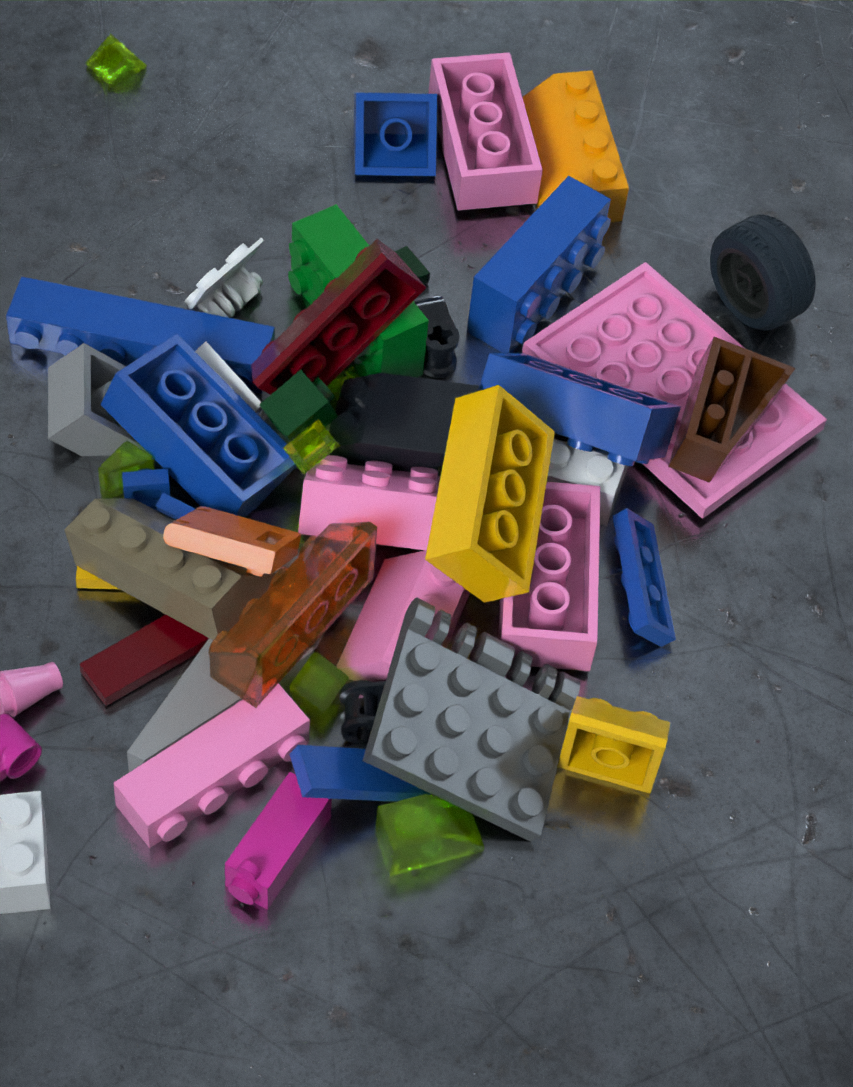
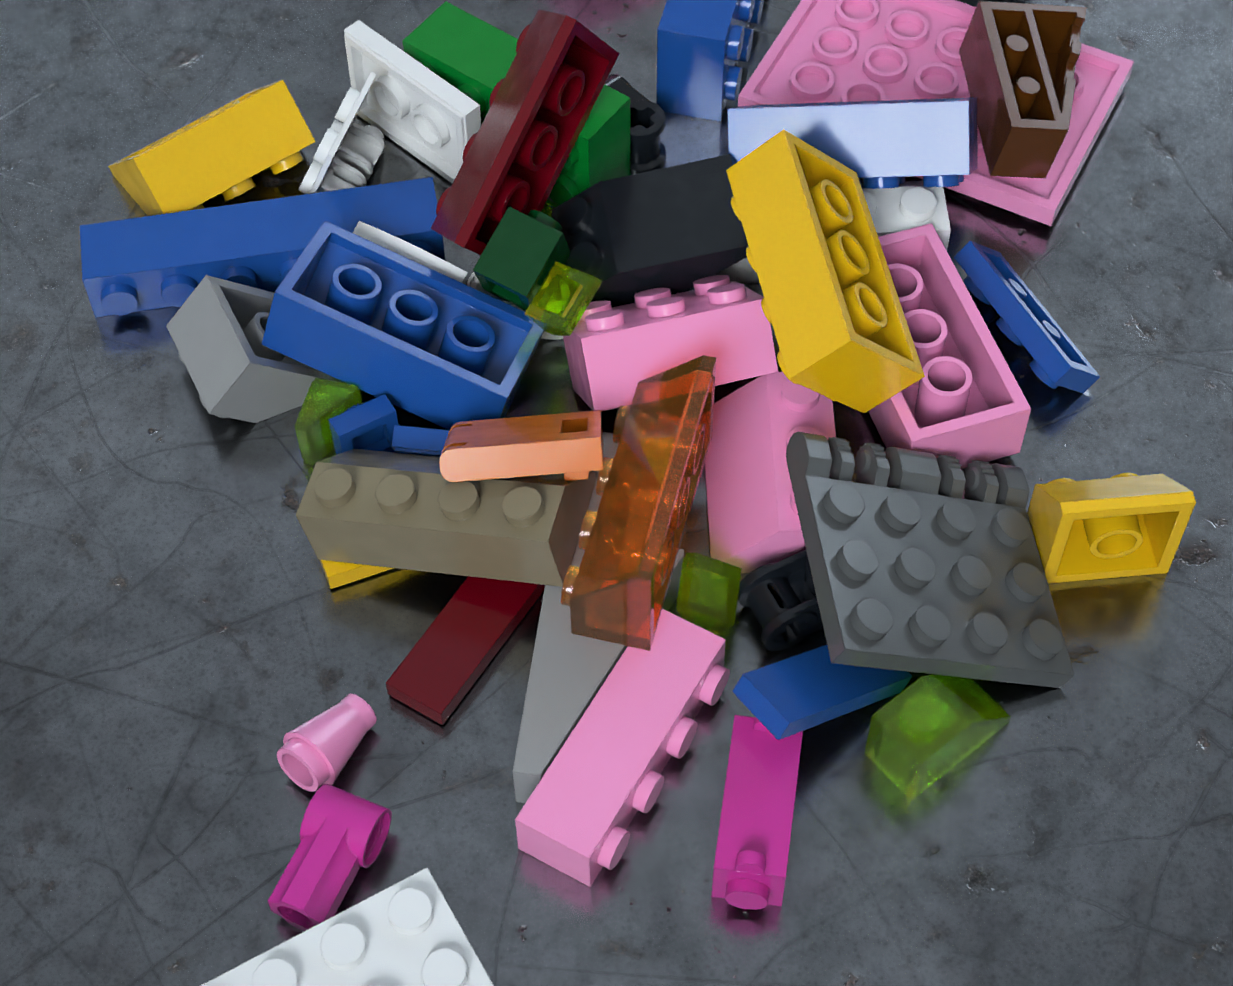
camera: 15 degrees left, 0 degrees up
none -> yellow slope [108,80,316,216]
none -> white tile [344,20,481,184]

